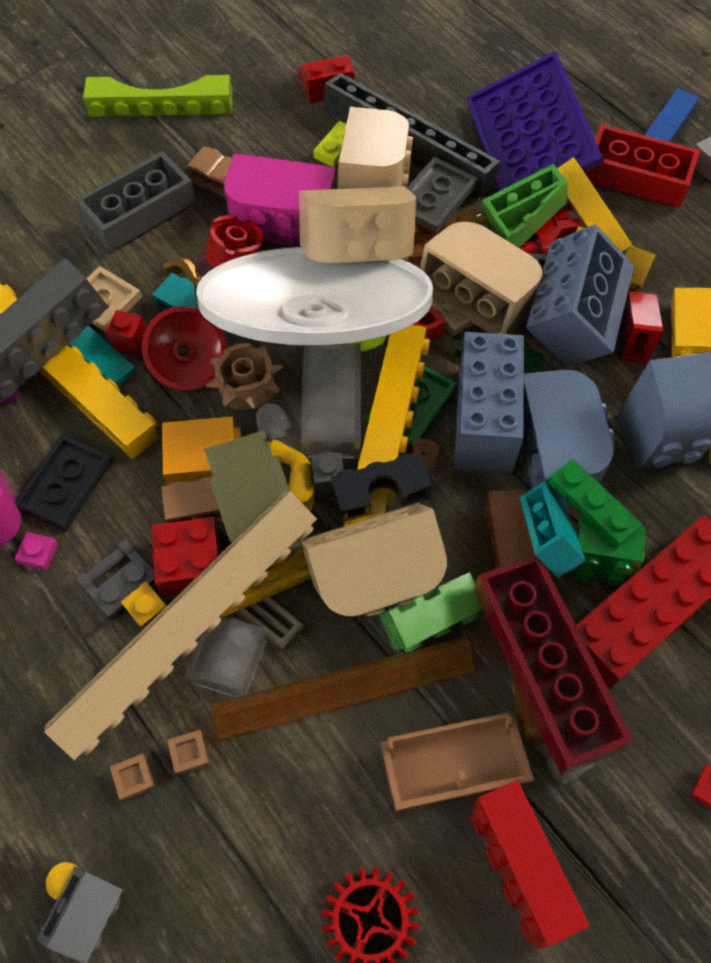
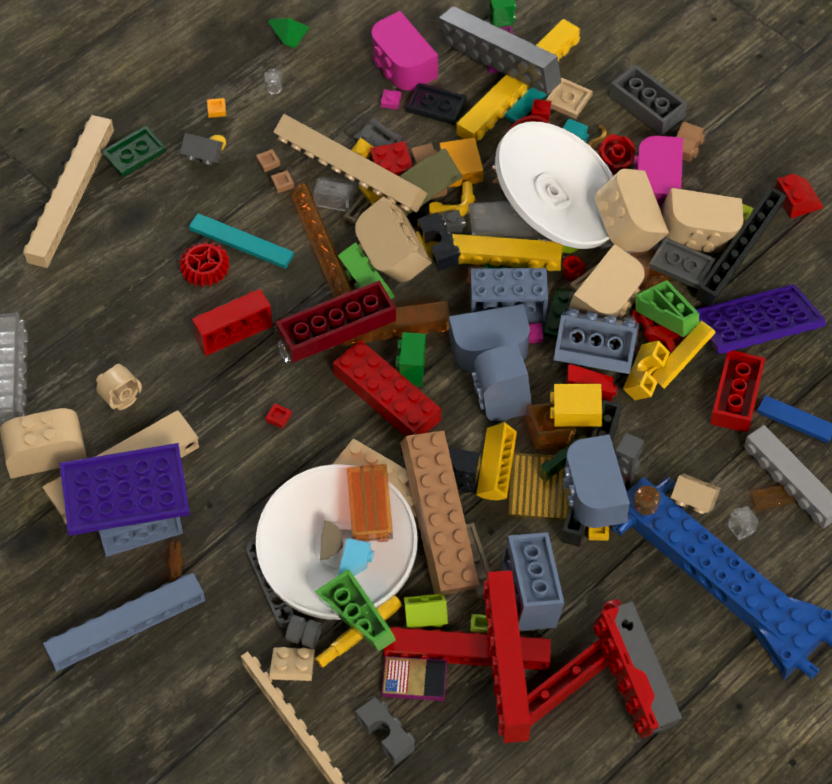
camera: 85 degrees right, 5 degrees down
lime arch [83,75,233,117] -> none
clear plate [256,403,291,440] -> none
medium nougat container [381,712,534,812] -> none
teal brick [520,481,586,578] -> none
green plate [548,458,643,548] -> none
none -> teal tile [189,213,294,269]

